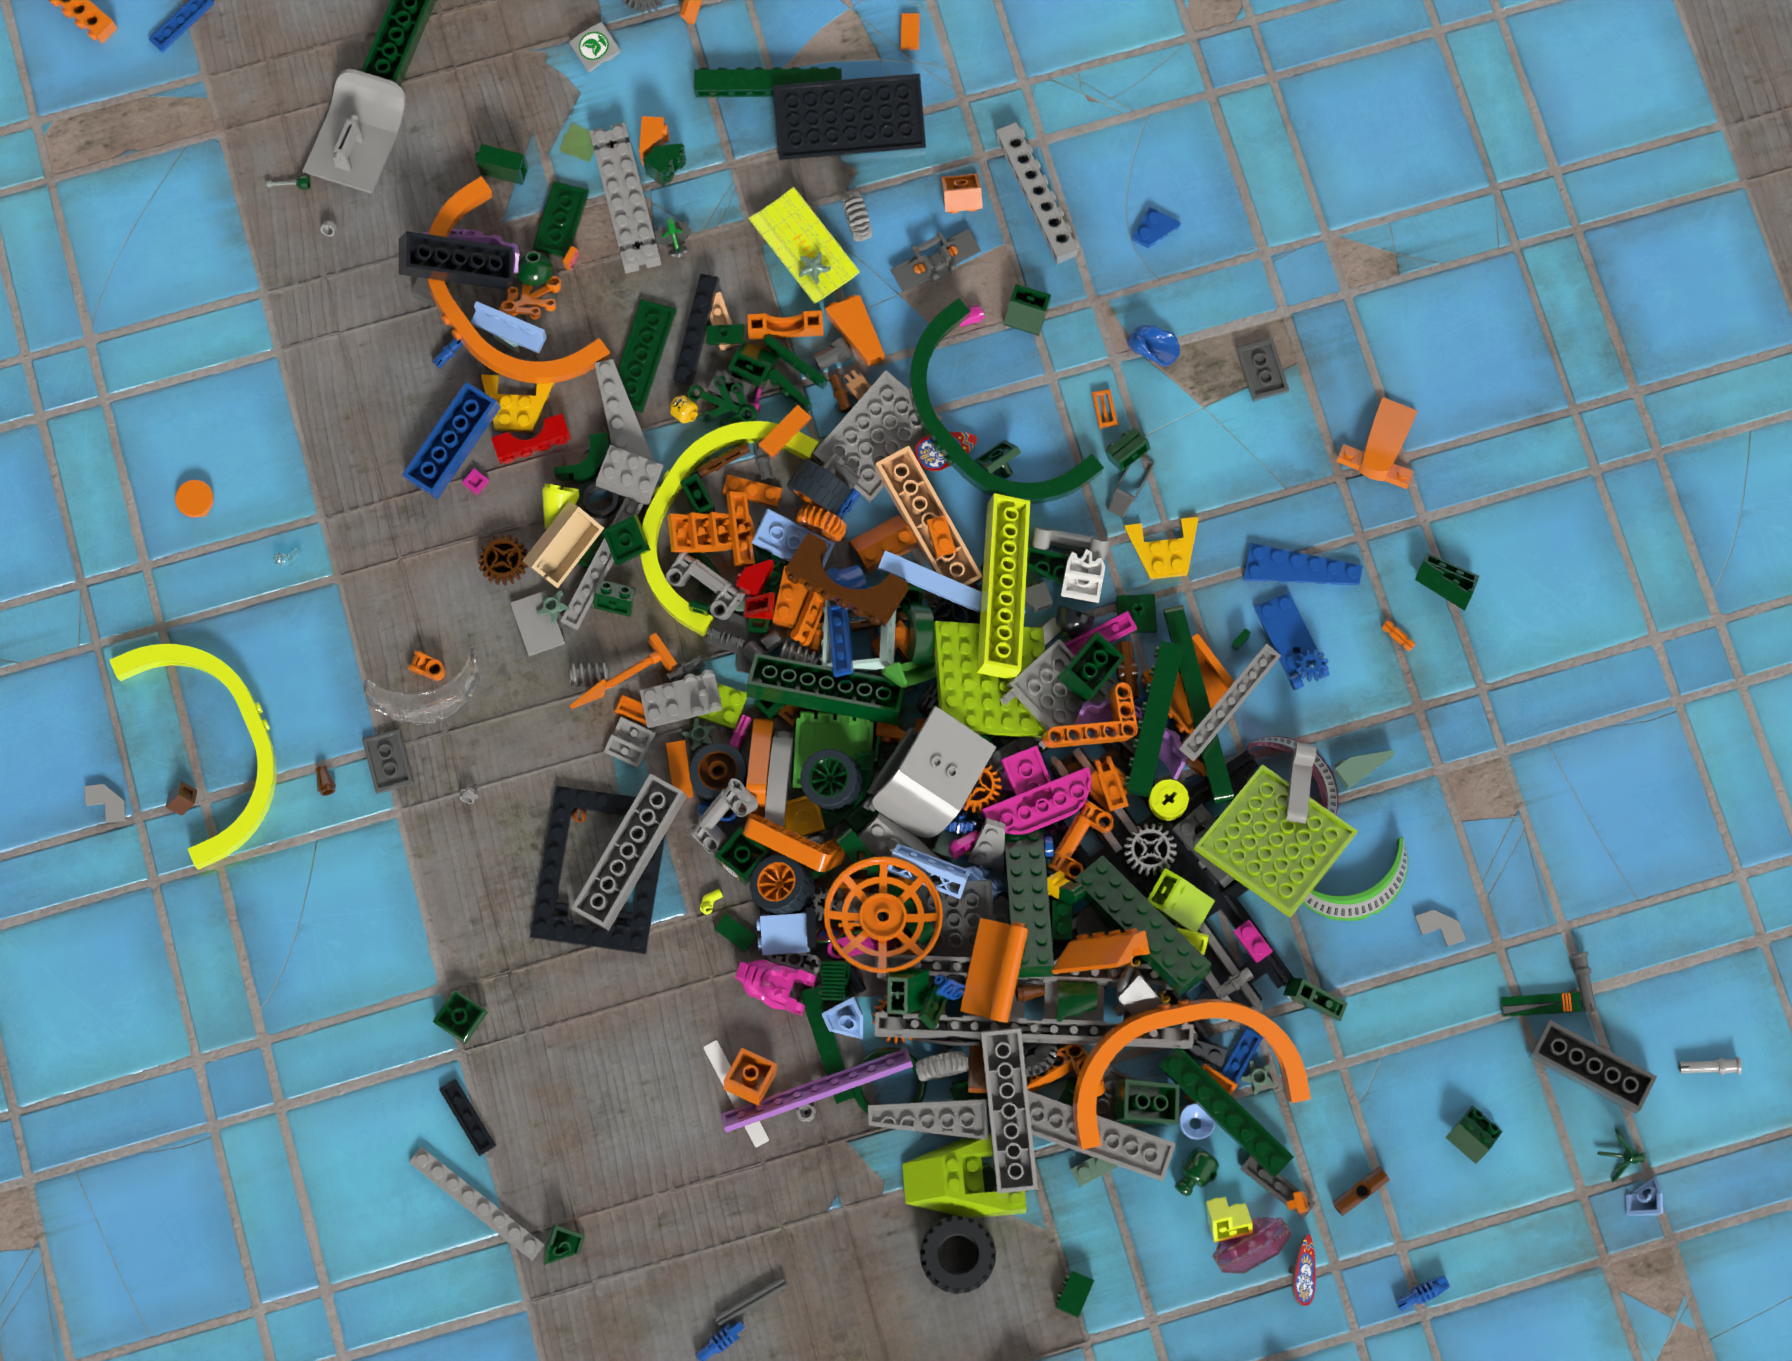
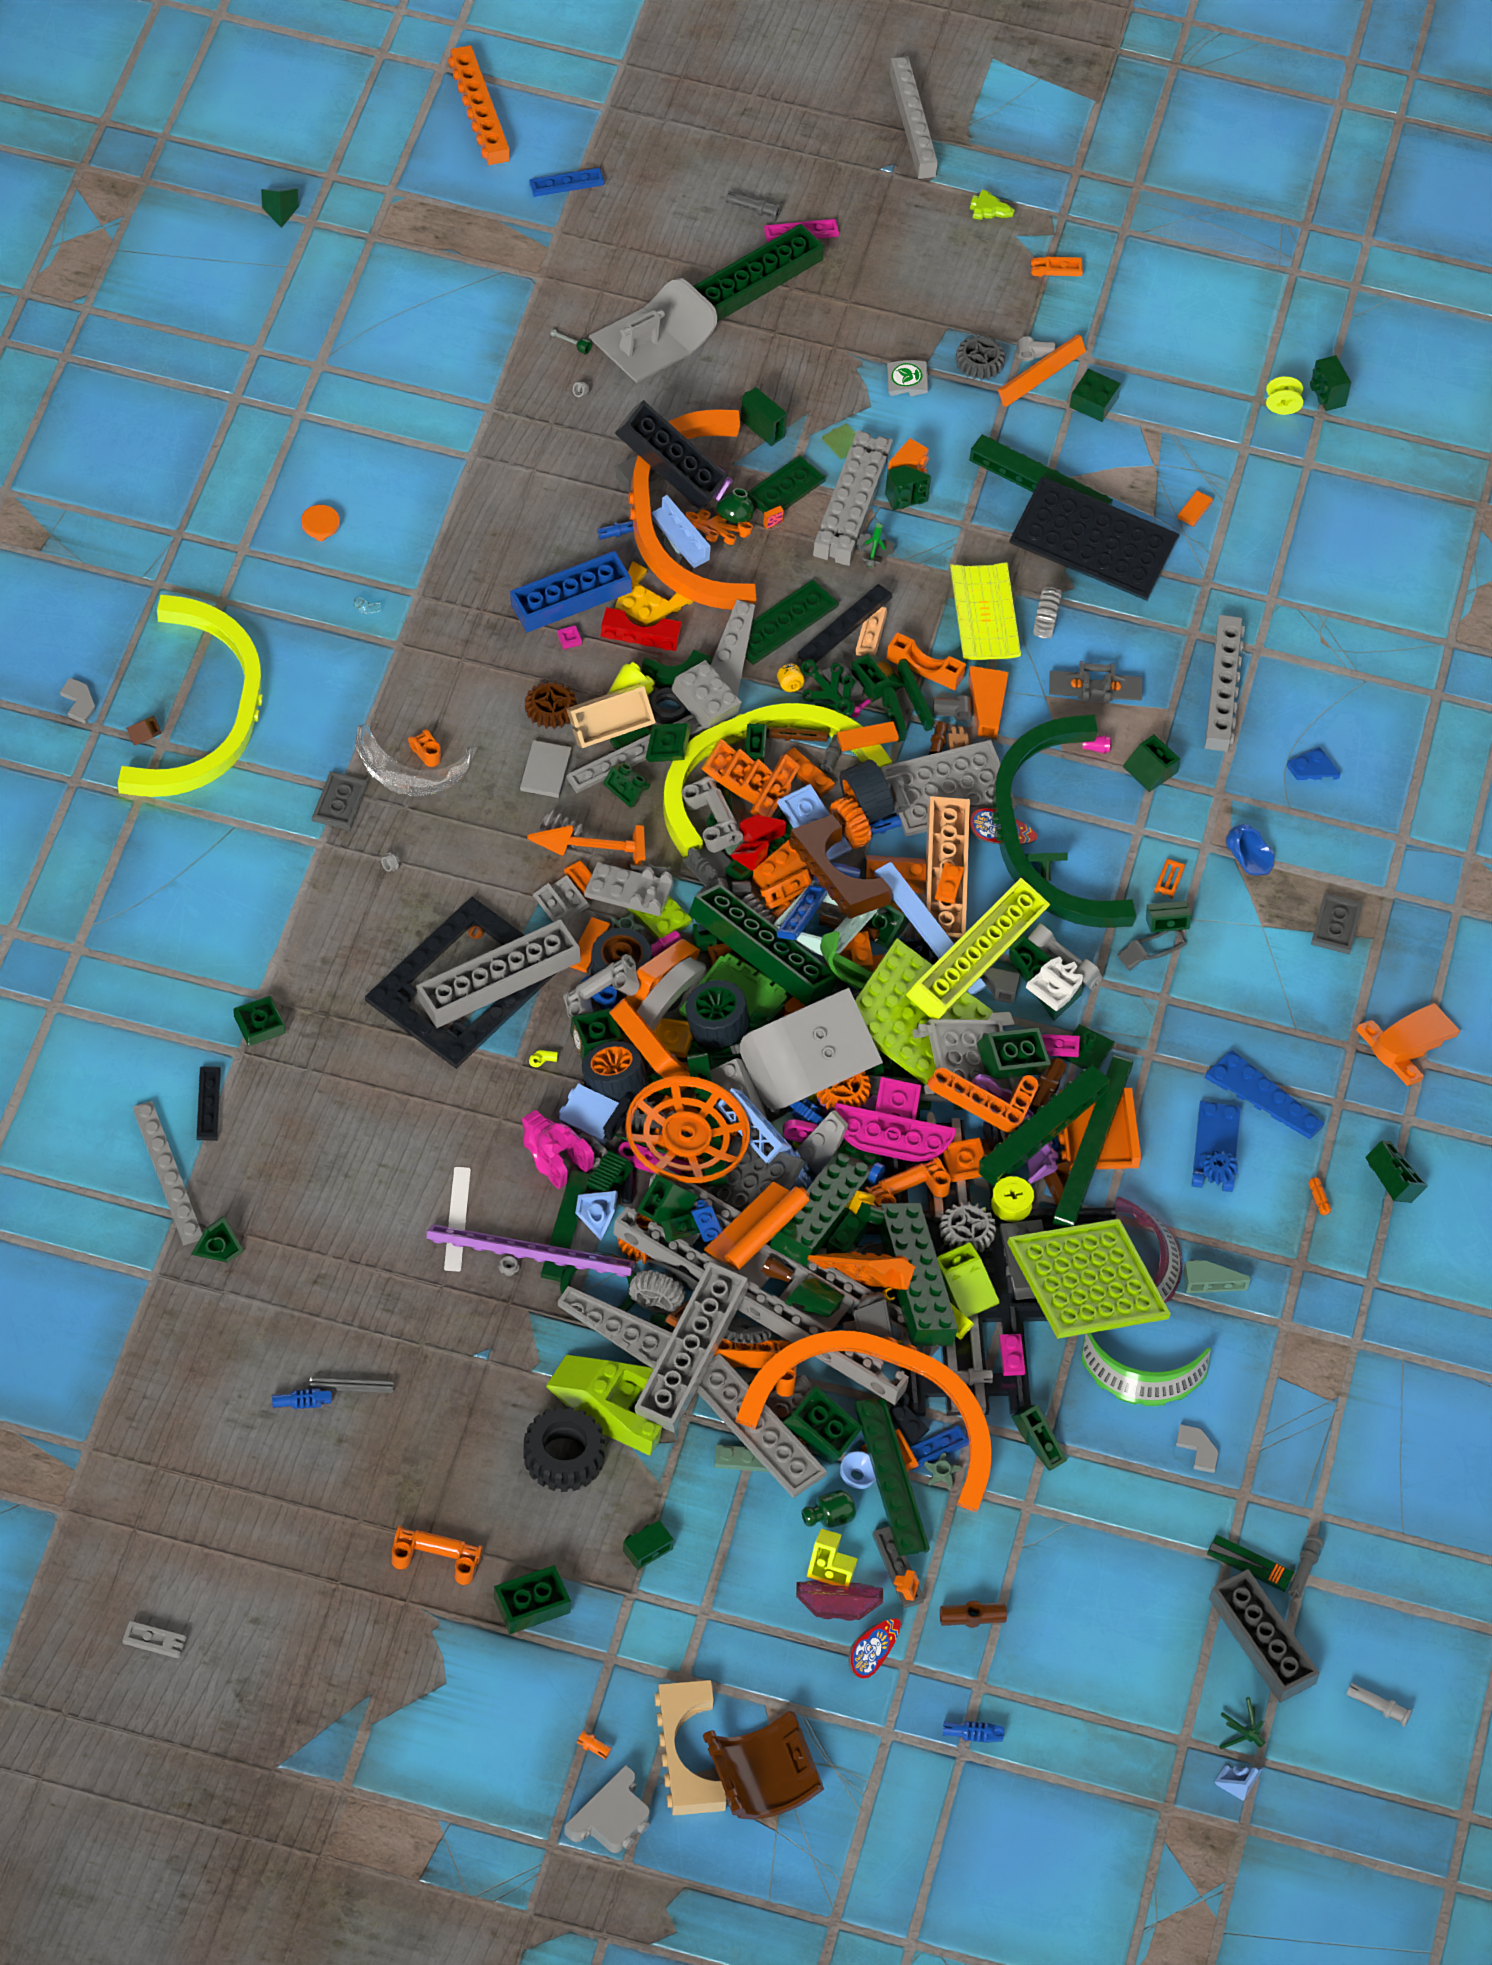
camera: 25 degrees right, 20 degrees down
reddish brown cone [315,766,336,796] -> none
sand green animal [537,591,570,623] -> none
dark green slope [689,599,711,616] -> none
dark green plate [706,324,745,346] -> none
dark green tile [714,914,757,953] -> none
orange brick [724,1048,777,1106] -> none
sand green animal [799,252,831,284] -> none
dark green arch [902,602,935,664] -> none
slope [941,173,982,213] -> none
black cylinder [1056,605,1095,639] -> none
orange hinge [1094,755,1128,812] -> none
yellow wing [1124,517,1198,580] -> none
light grey plate [1179,644,1281,762] -> none
dark green tile [1231,628,1251,650] -> none
light grey beam [1285,743,1316,823] -> none
dark green slope [1445,1105,1502,1164] -> none

